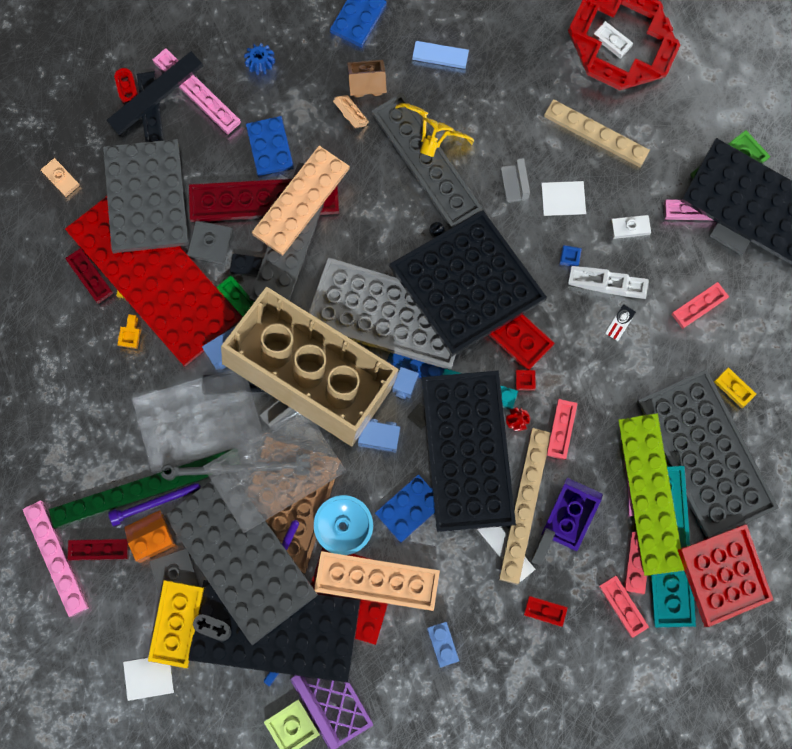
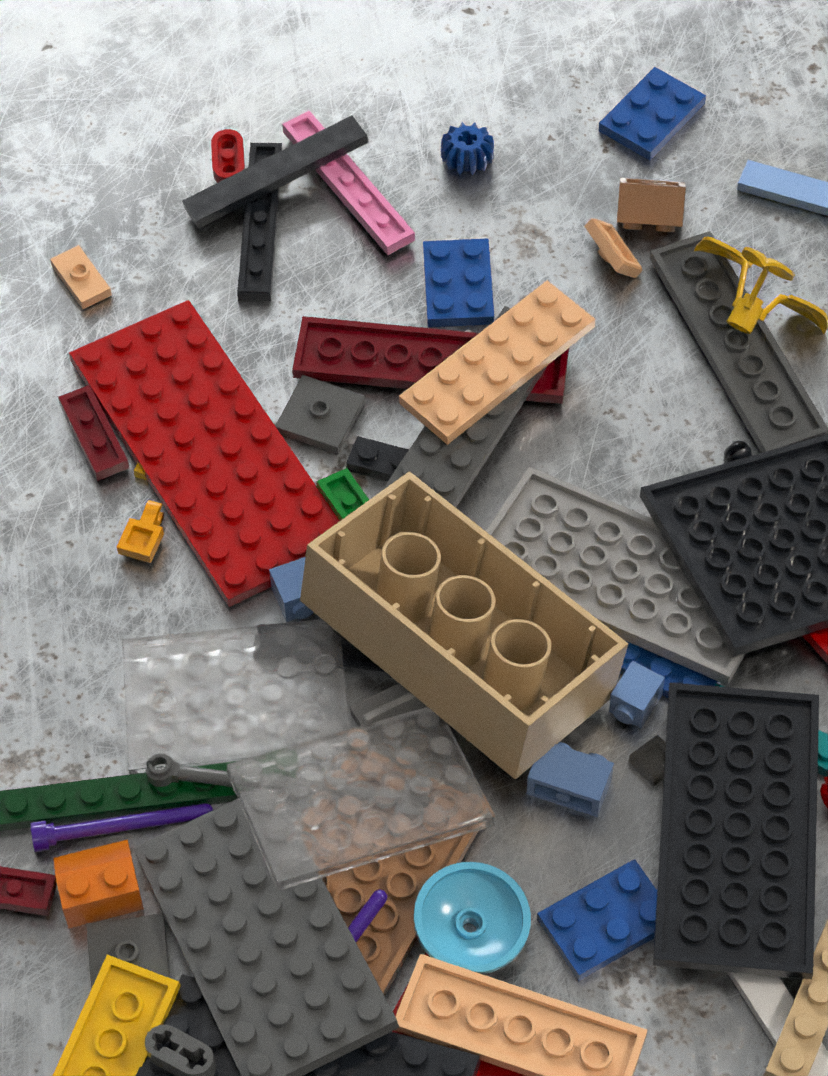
camera: 15 degrees right, 20 degrees down
dark grey plate [103,139,189,253] -> none

